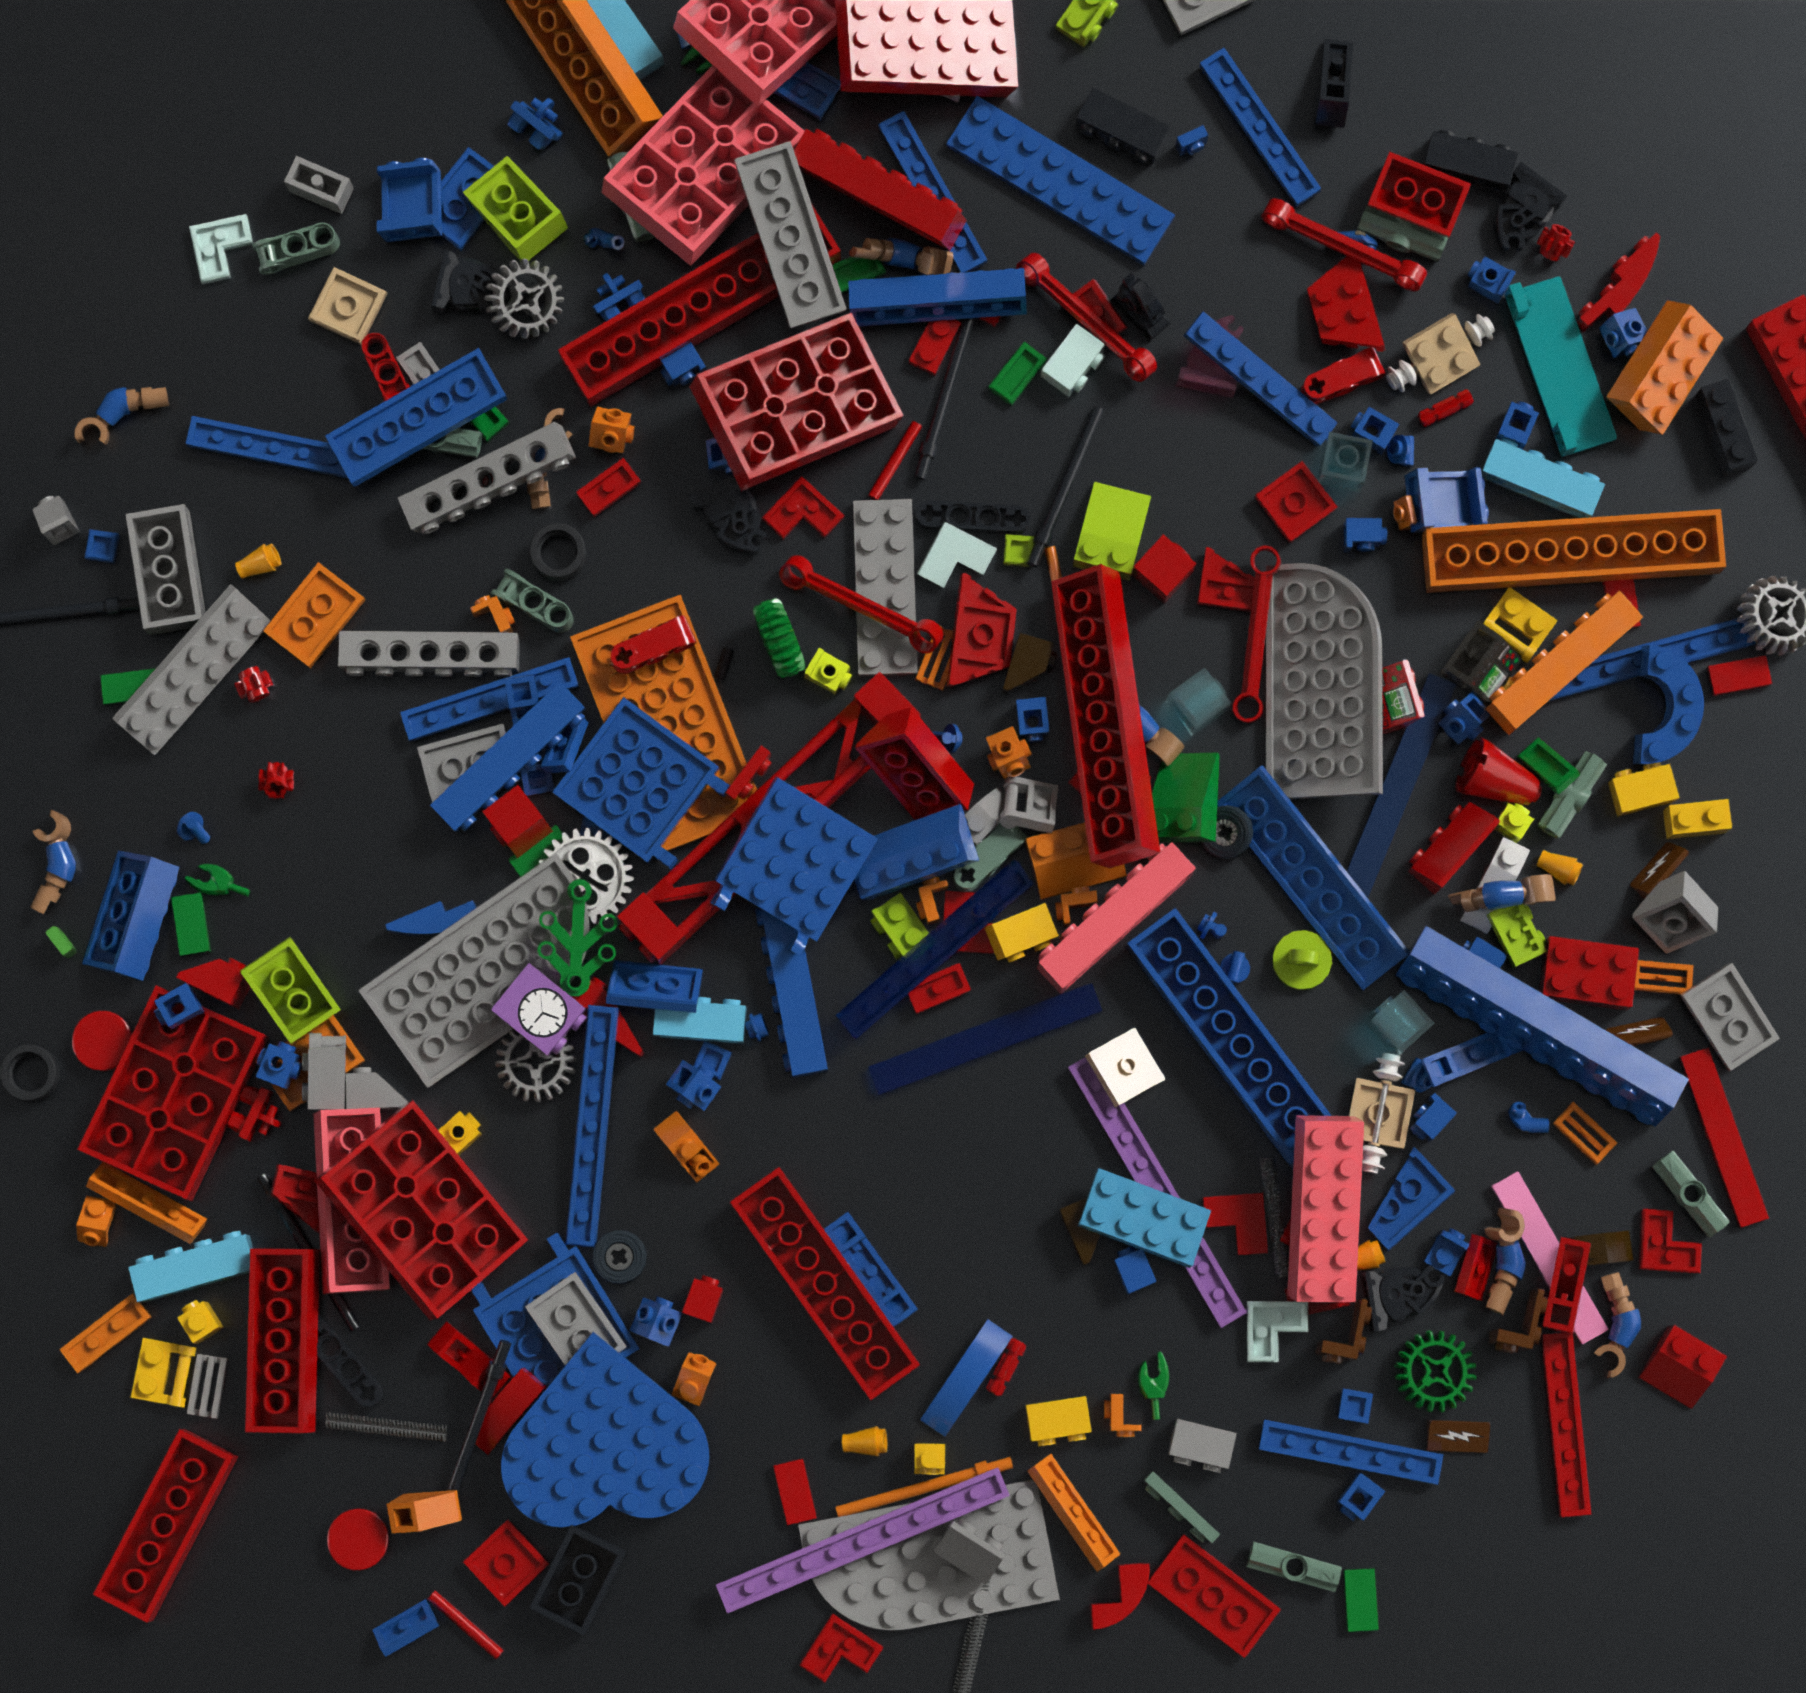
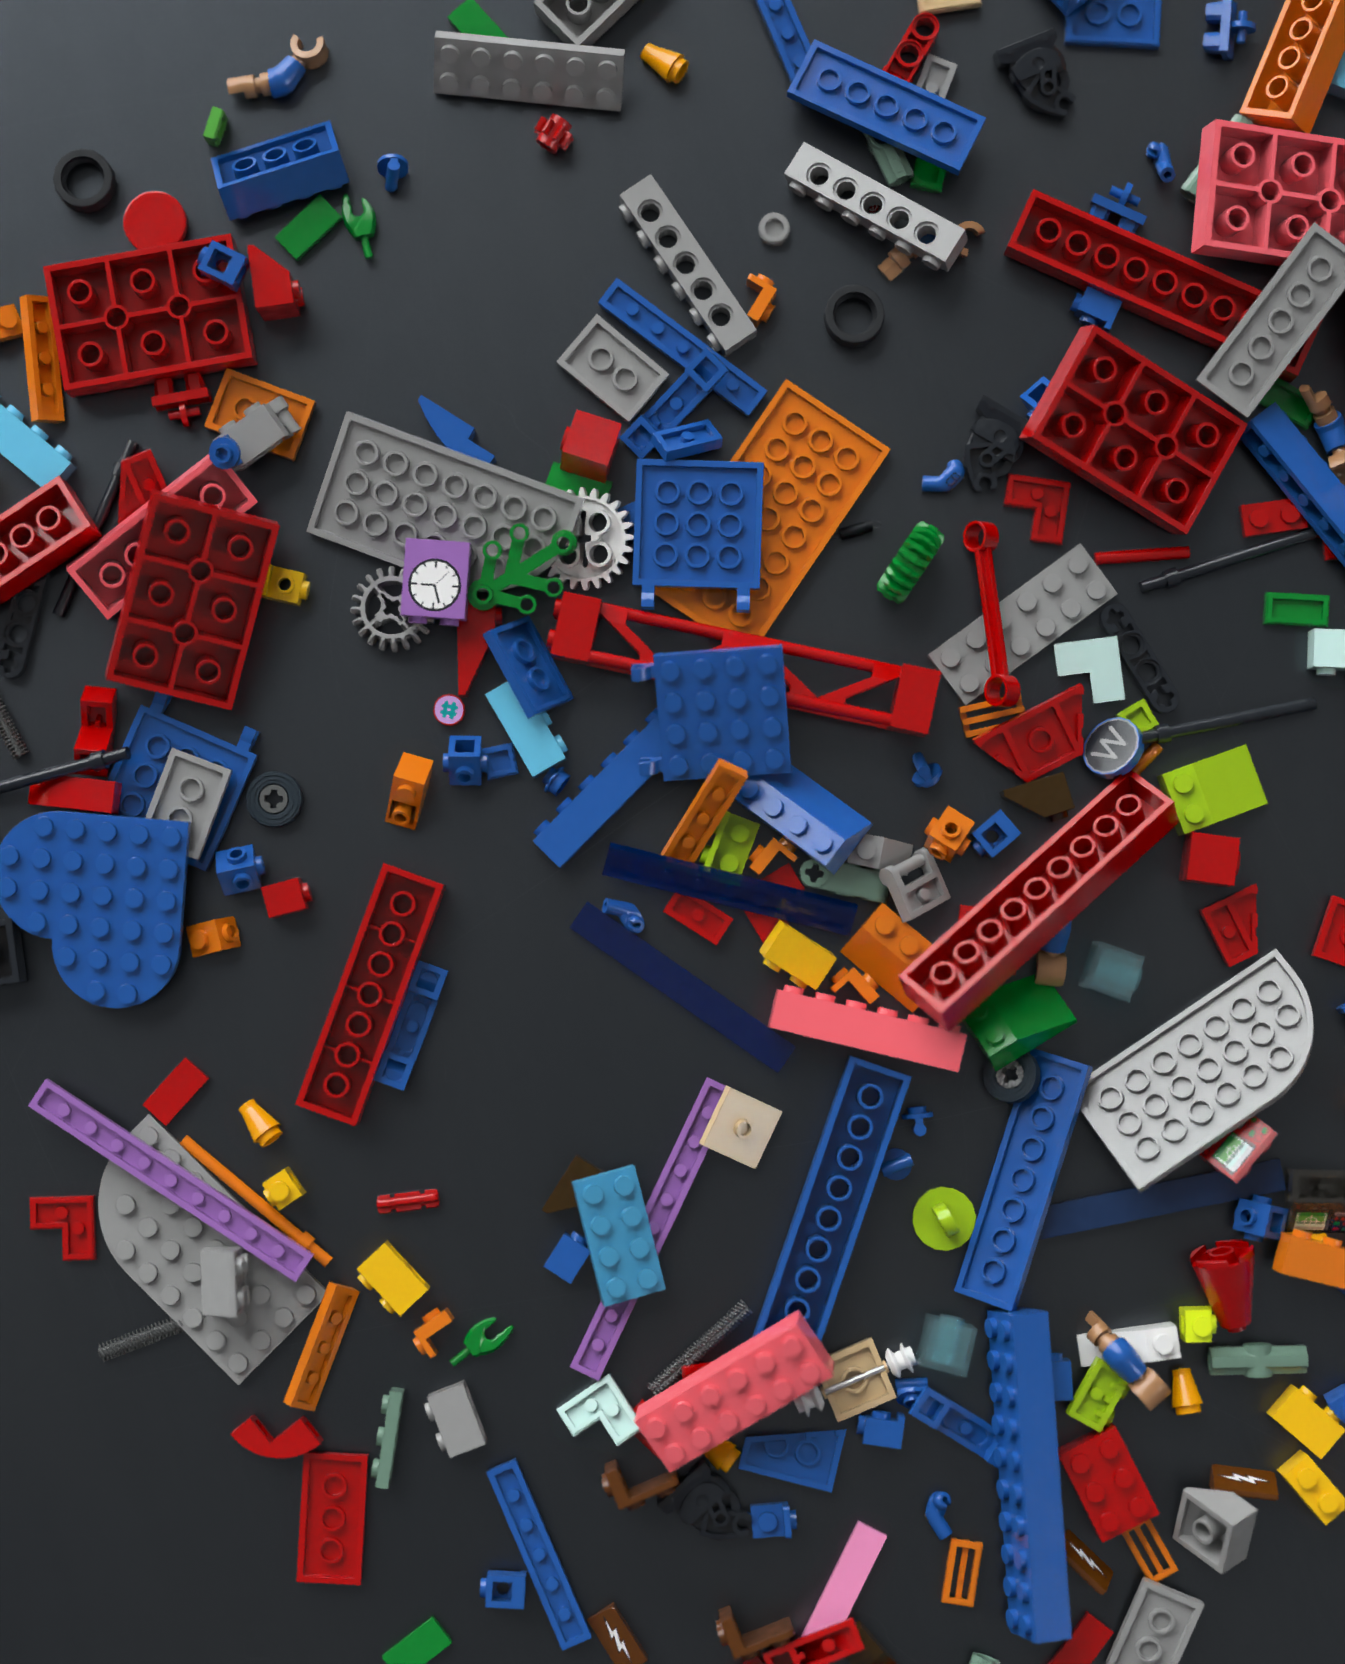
camera: 55 degrees right, 5 degrees up
lime slope [240,937,341,1044] -> none
blue brick [256,1041,302,1090] -> none
red gear [258,762,294,798] -> none
orange plate [263,562,366,669] -> none
light grey slope [345,1067,408,1110] -> none
blue brick [430,682,586,832] -> none
lime slope [463,156,568,261] -> none
light grey gear [484,259,564,339] -> none
sand green piece [490,568,574,633] -> none
blue tile [565,1005,619,1248] -> none
red plate [576,458,641,517] -> none
orange brick [588,407,635,453] -> none
red piece [611,615,697,674] -> none
red plate [725,745,772,804] -> none
neon yellow brick [804,648,852,695] -> none
red slope [855,707,974,820] -> none
blue slope [920,1319,1012,1437] -> none
red tile [1203,1193,1268,1256] -> none
red piece [1233,546,1281,723] -> none
sand green piece [1246,1541,1342,1593] -> none
blue plate [1337,1388,1373,1424] -> none
green gear [1394,1331,1476,1412] -> none
red slope [1408,802,1501,895] -> none
red plate [1454,1234,1498,1301] -> none
medium nougat piece [1484,1208,1526,1315] -> none
green tile [1517,737,1580,795] -> none
none -> blue plate [209,434,243,469]
none -> tile [433,694,465,726]
none -> blue arm [602,898,645,933]
none -> orange plate [660,758,748,873]
none -> light grey tile [758,213,790,246]
none -> blue arm [922,459,965,492]
none -> tile [1083,717,1144,779]

